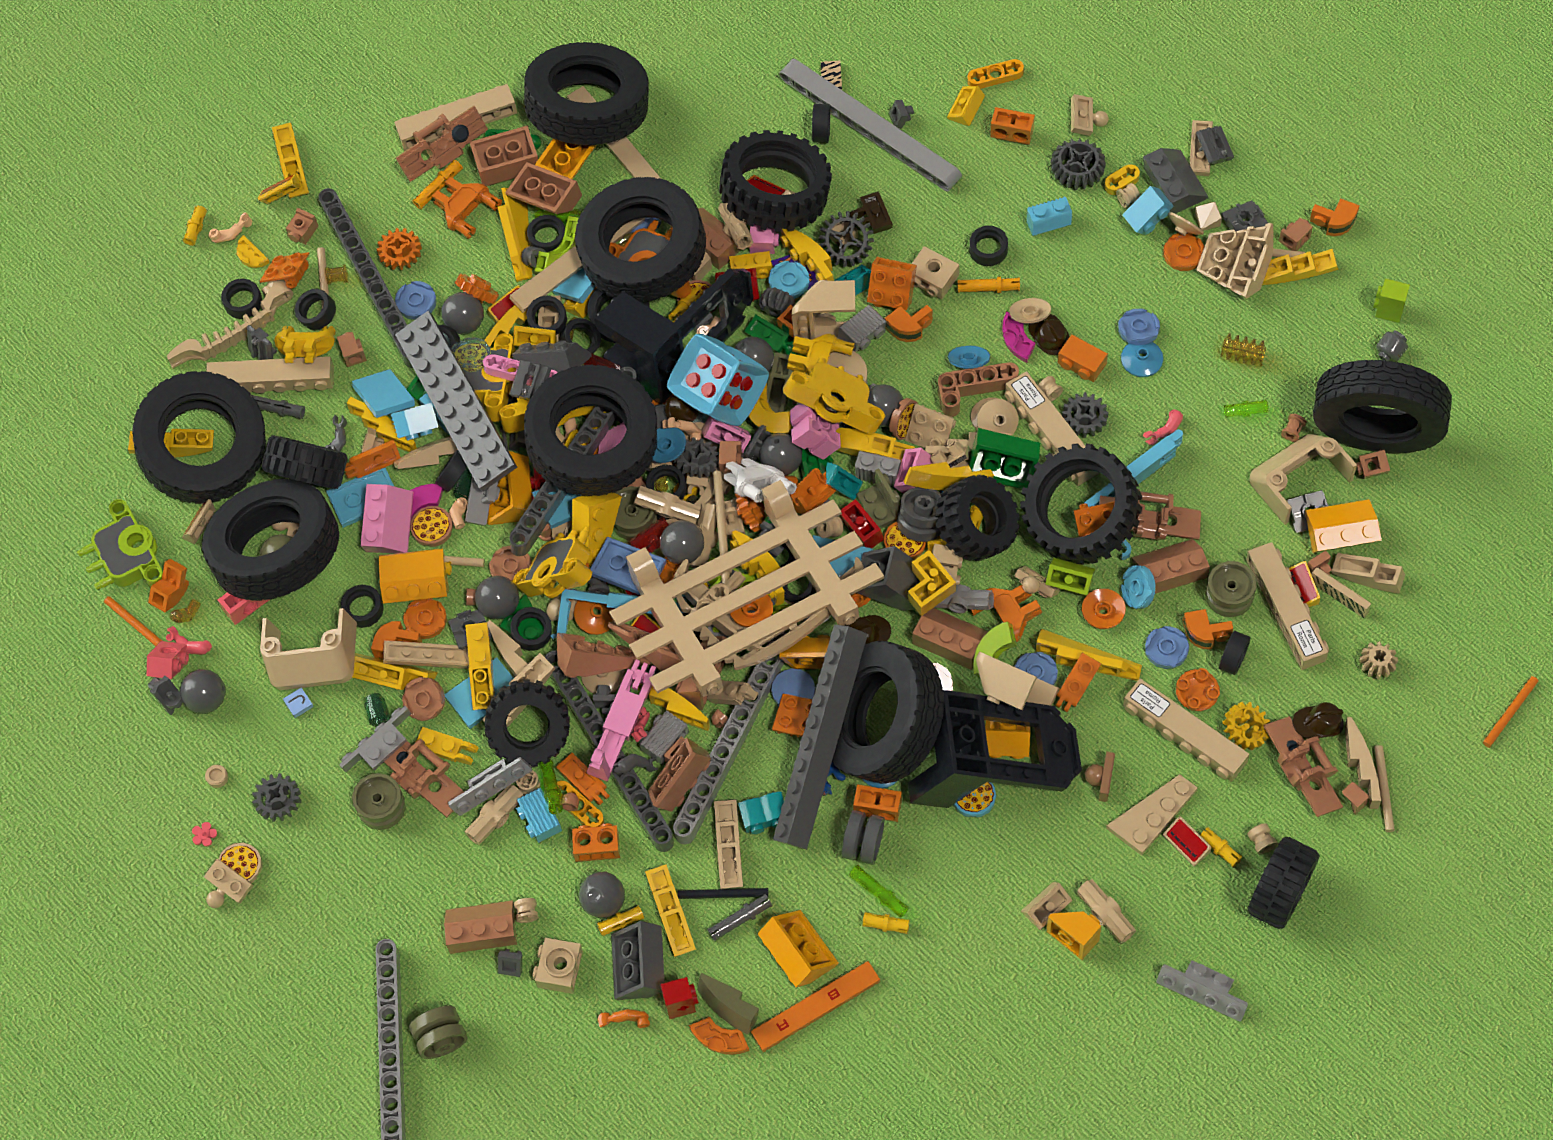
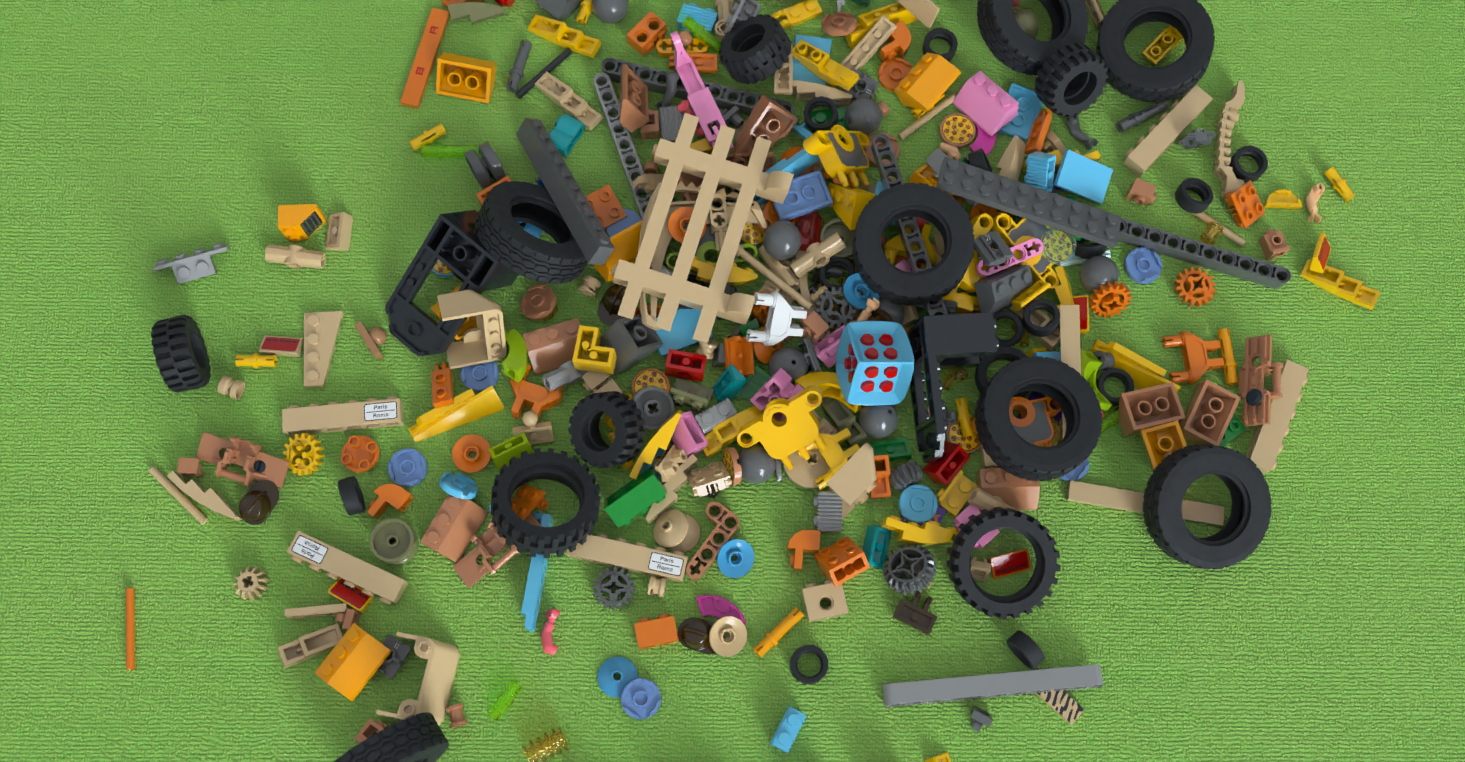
camera: 125 degrees right, 10 degrees up
yellow connector [274,326,336,363] -> none

